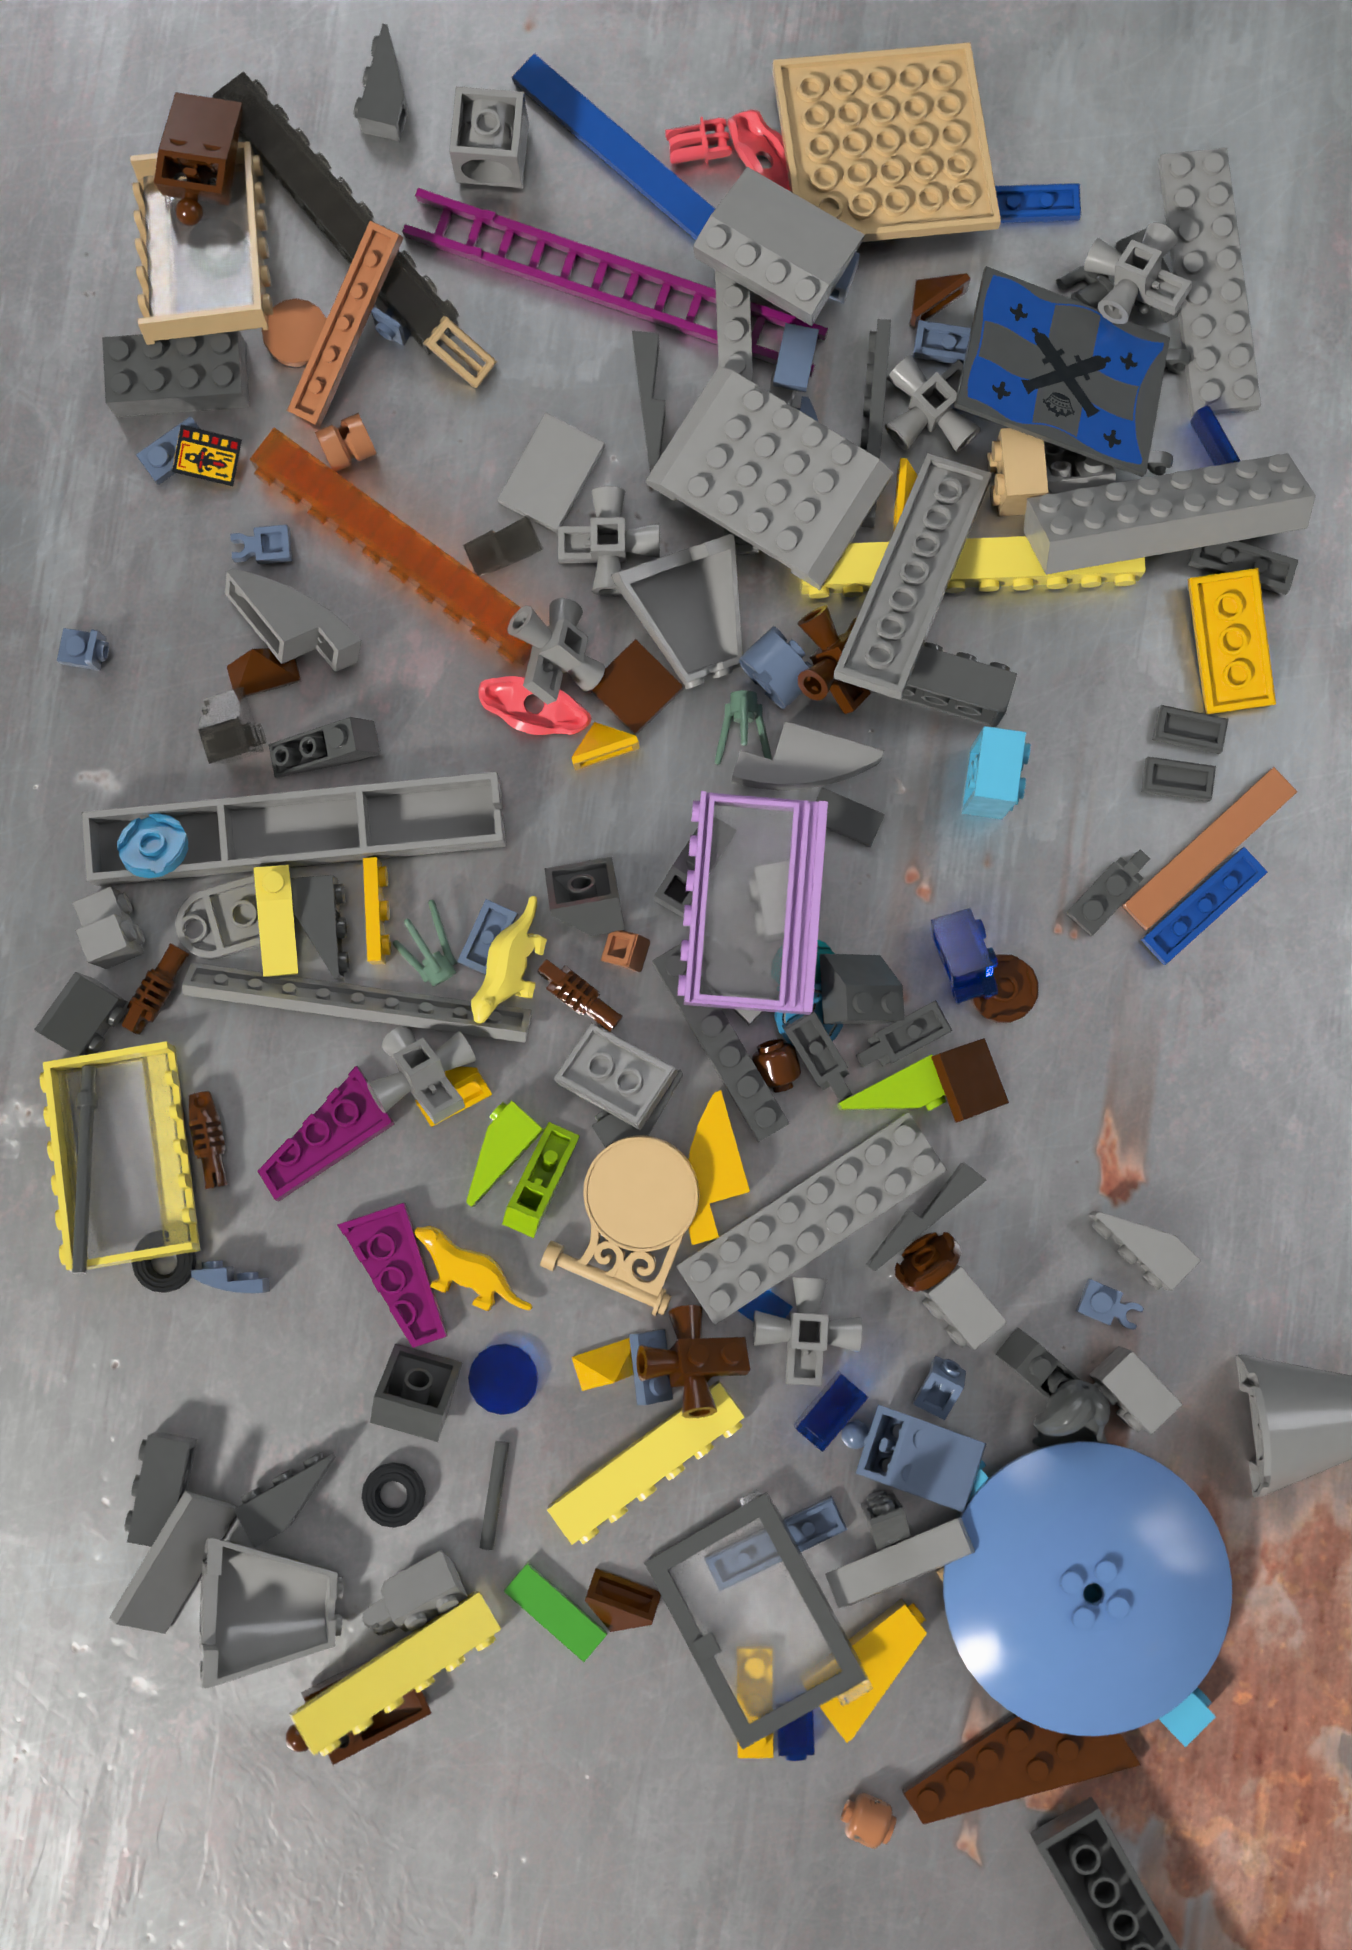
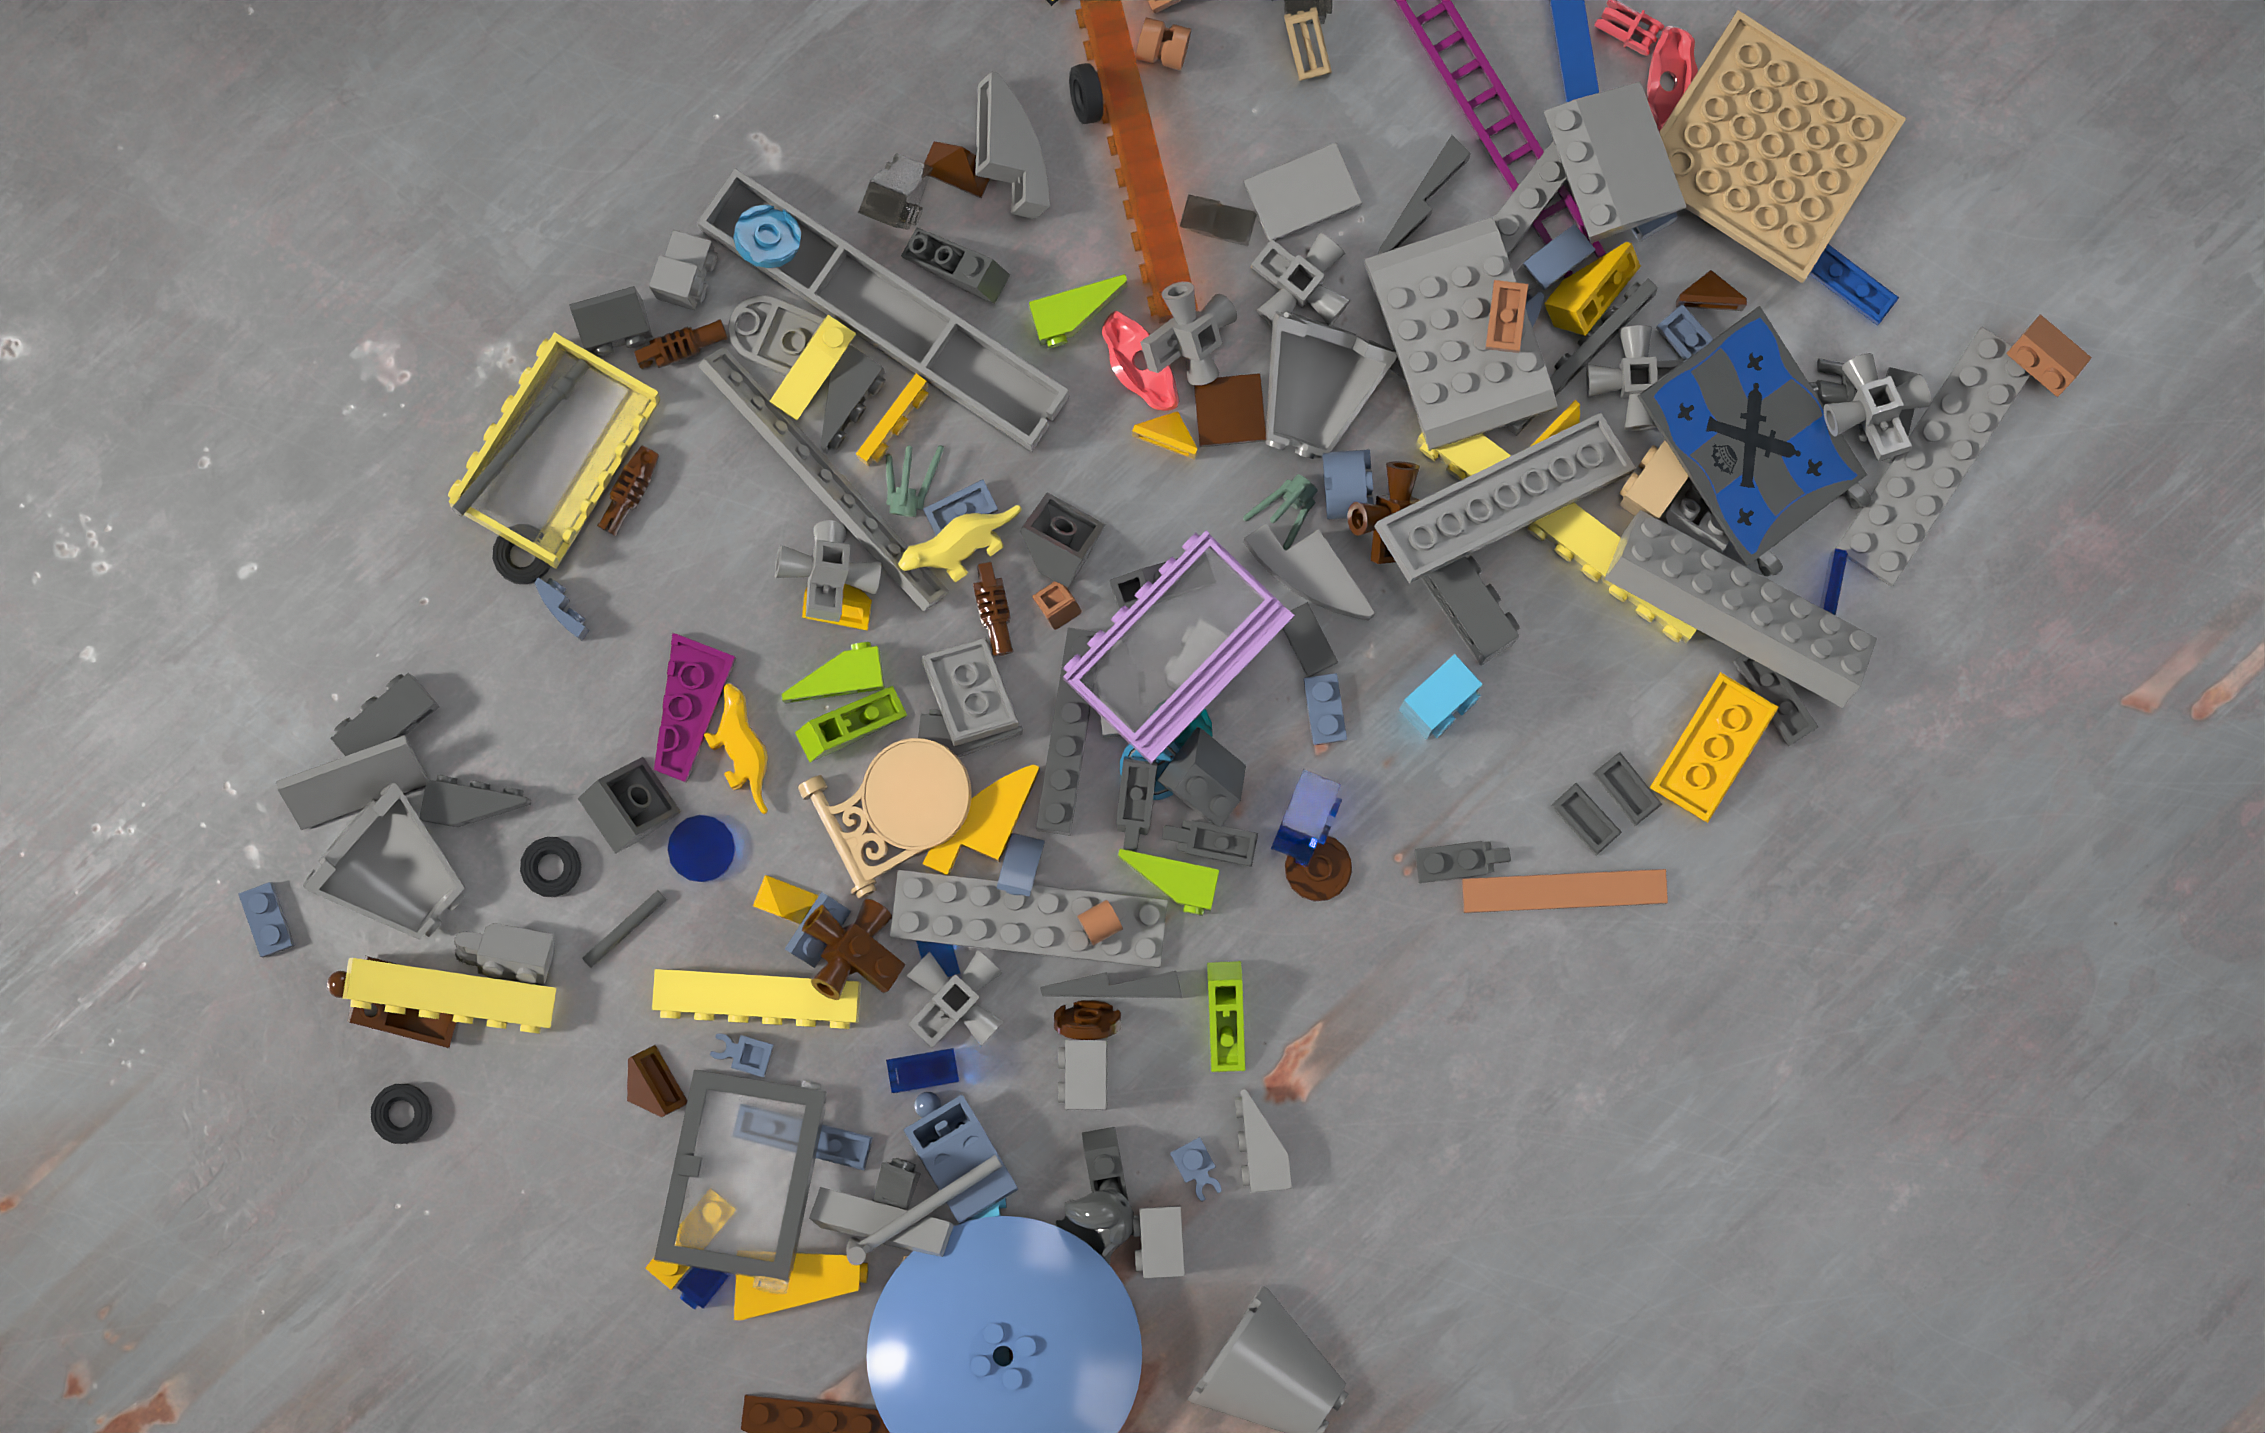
camera: 40 degrees right, 0 degrees up
sand blue bracket [57,628,109,671] -> none
sand blue plate [230,525,292,564] -> none
magenta wing [257,1066,395,1202] -> none
bright green tile [504,1562,608,1662] -> none
reddish brown head [752,1039,801,1093] -> none
nougat head [840,1793,896,1849] -> none
sand blue bracket [913,1356,966,1420] -> none
reddish brown tile [931,1038,1009,1123] -> none
blue plate [1141,847,1268,965] -> none
none -> sand blue plate [238,882,295,958]
none -> black tyre [371,1084,432,1144]
none -> sand blue plate [710,1034,774,1078]
none -> light grey bar [846,1155,1002,1265]
none -> sand blue slope [996,833,1045,897]
none -> lime slope [1029,274,1128,348]
none -> black tyre [1069,63,1104,124]
none -> nougat brick [1077,900,1123,946]
none -> lime slope [1207,961,1245,1072]
none -> sand blue plate [1303,673,1347,746]
none -> nougat plate [1485,280,1528,353]
none -> yellow slope [1544,241,1641,336]
none -> nougat brick [2006,314,2092,397]

